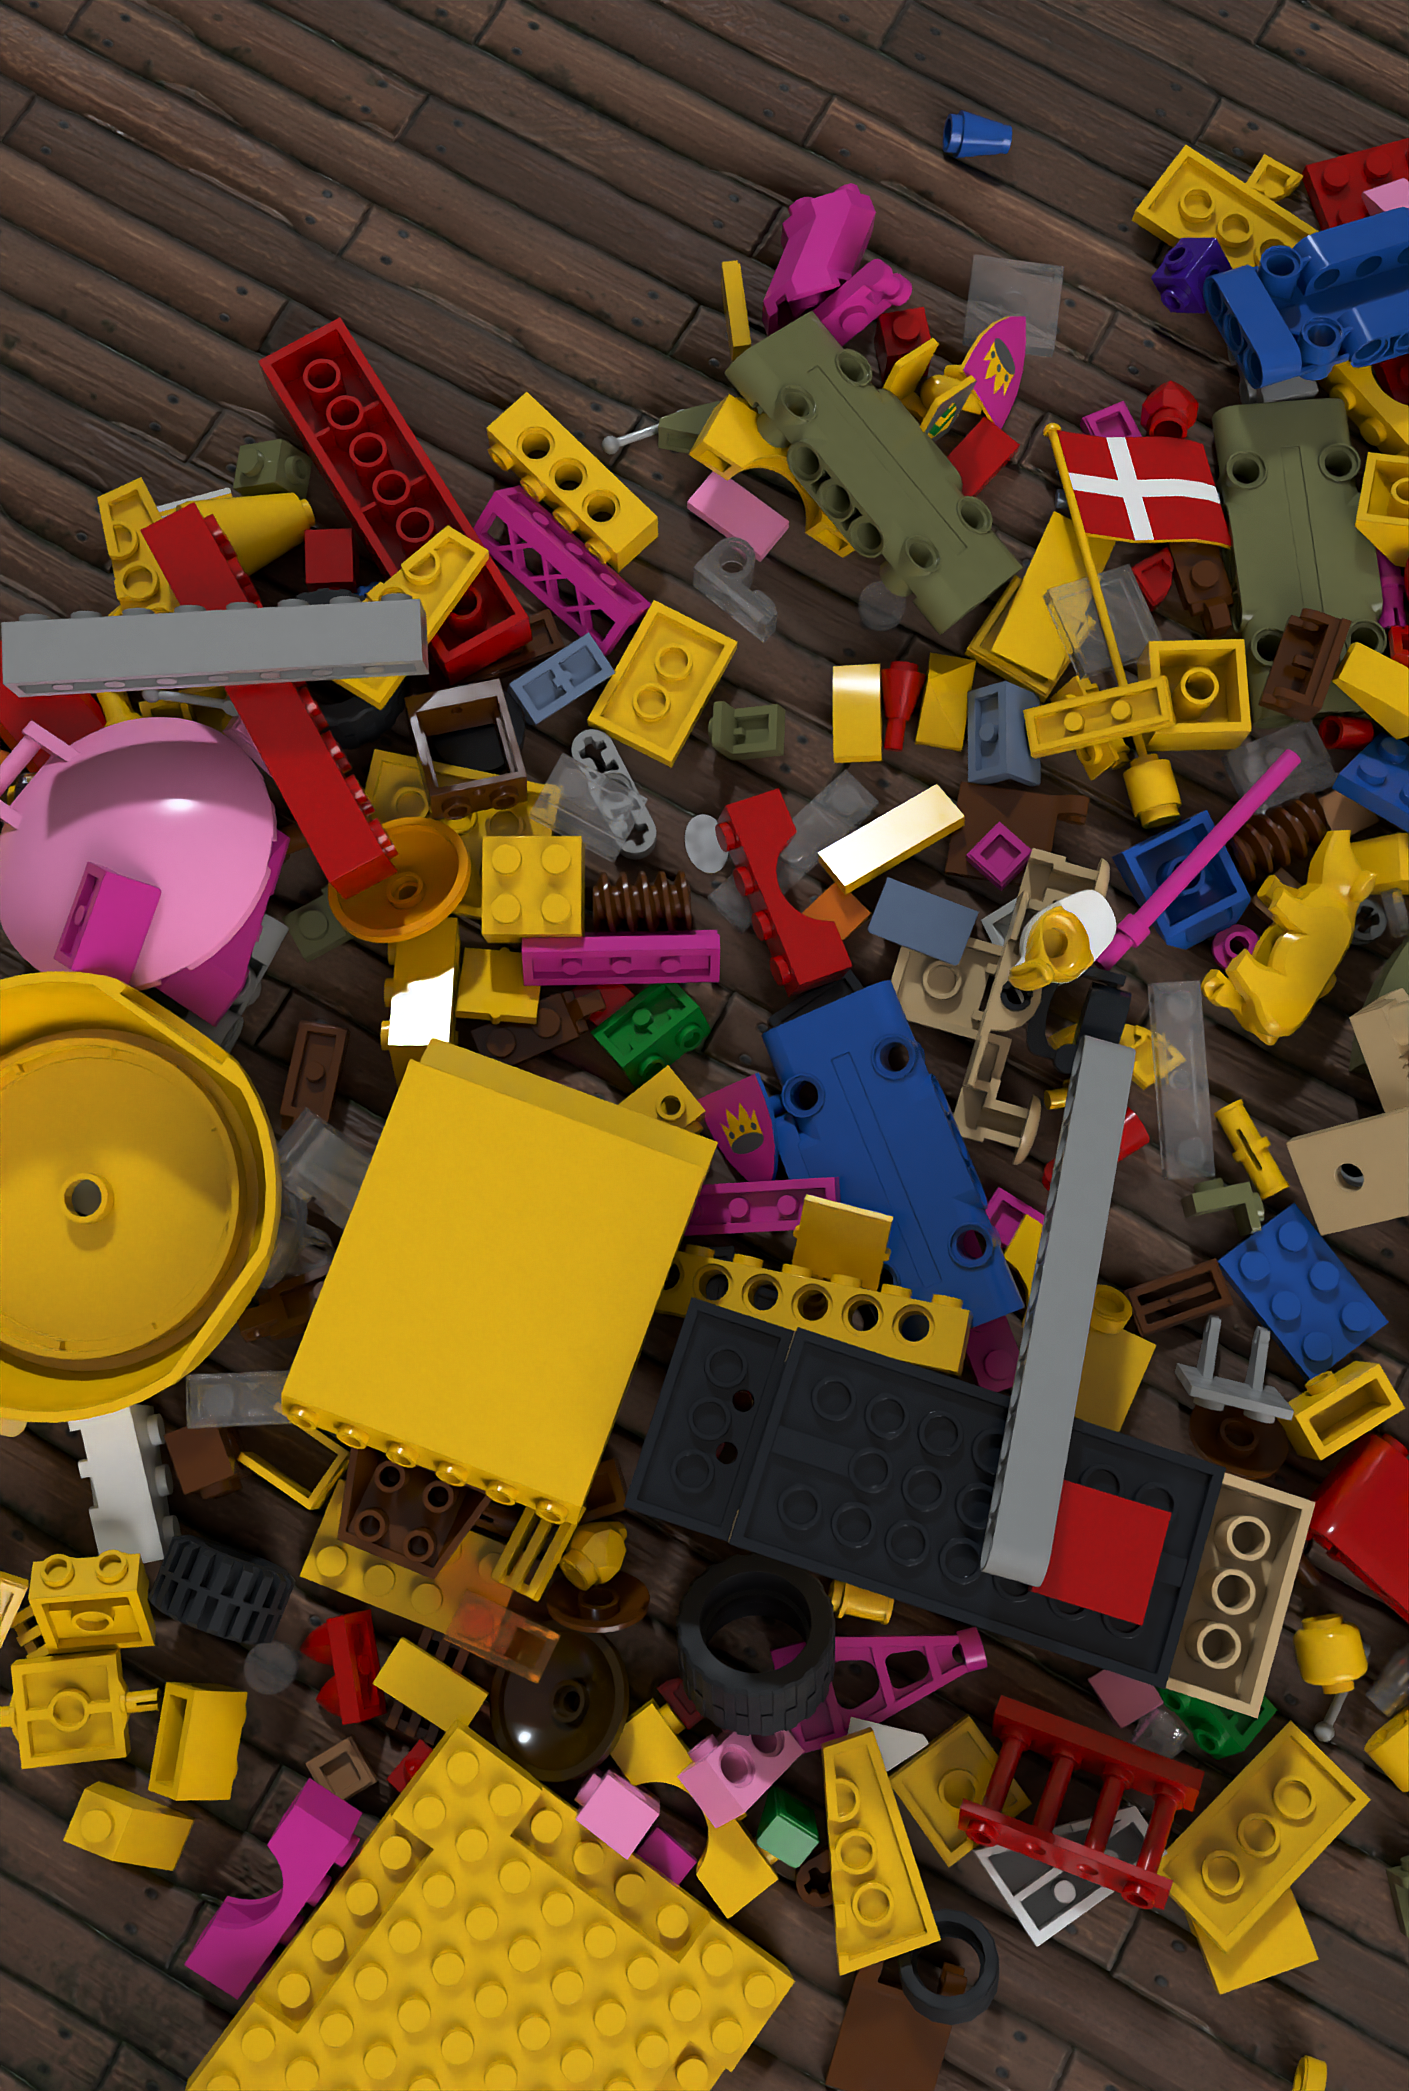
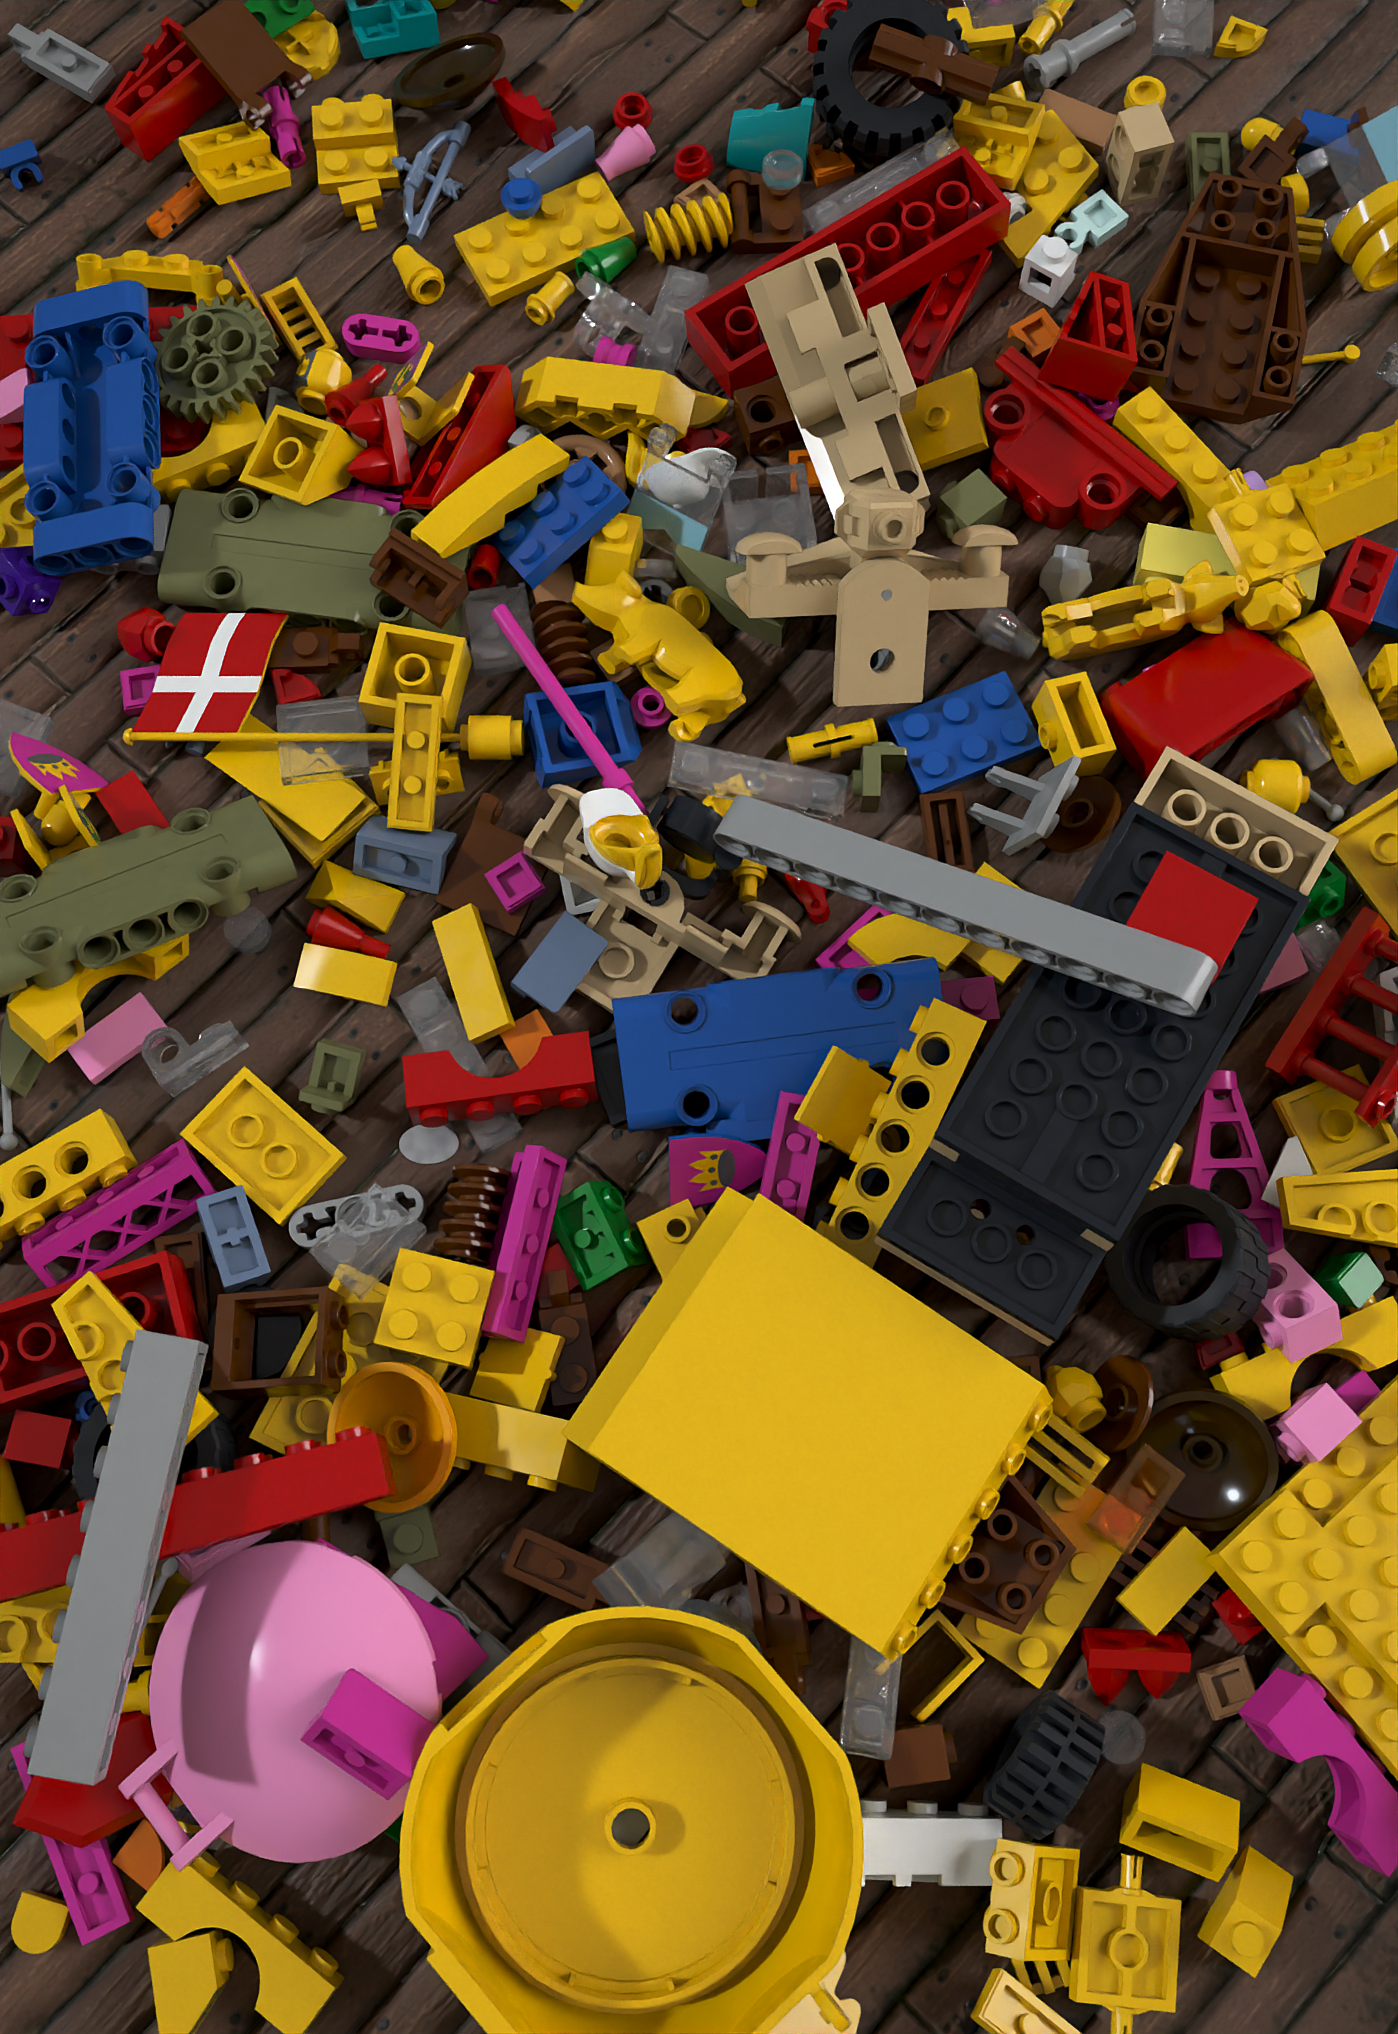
camera: 70 degrees left, 5 degrees down
none -> yellow tile [666,586,710,629]

